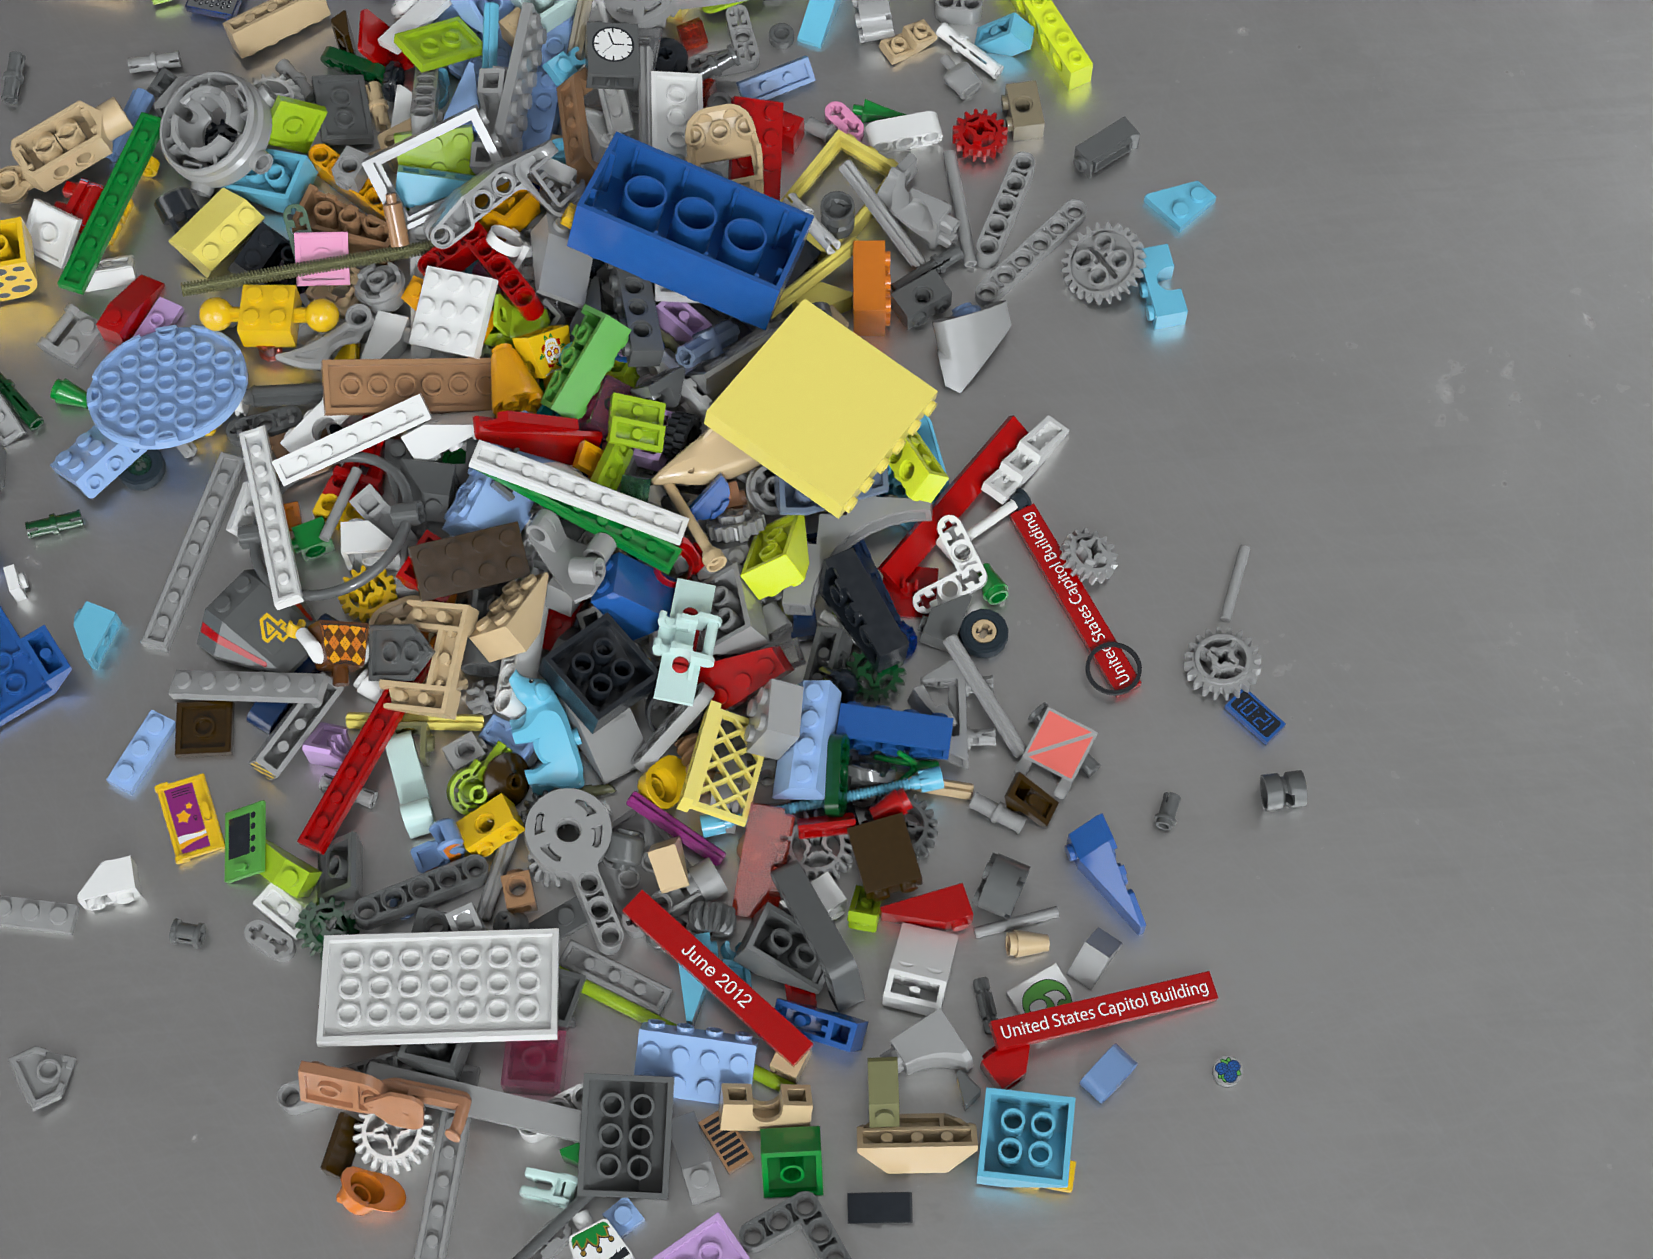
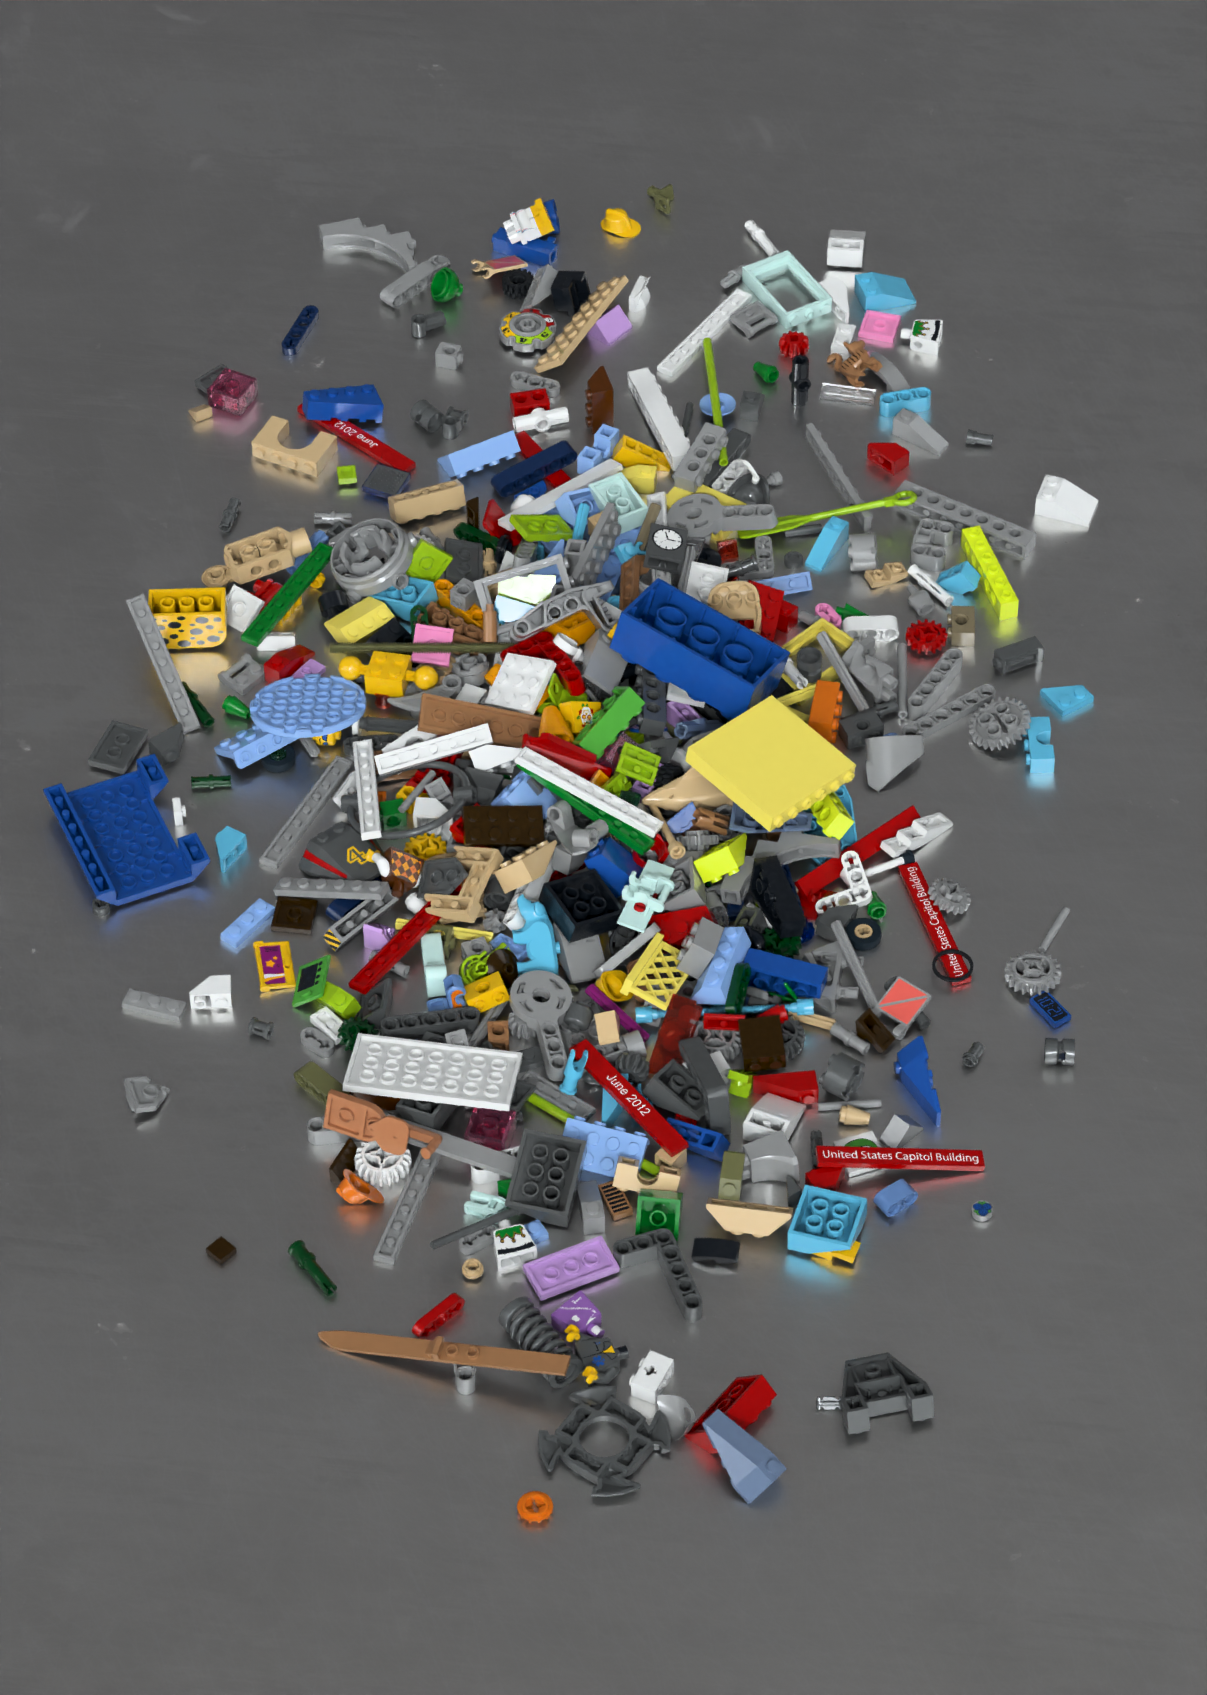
camera: 10 degrees right, 20 degrees down
none -> olive beam [294,1061,350,1106]
none -> medium azure piece [559,1049,588,1095]
none -> medium nougat arm [692,807,730,836]

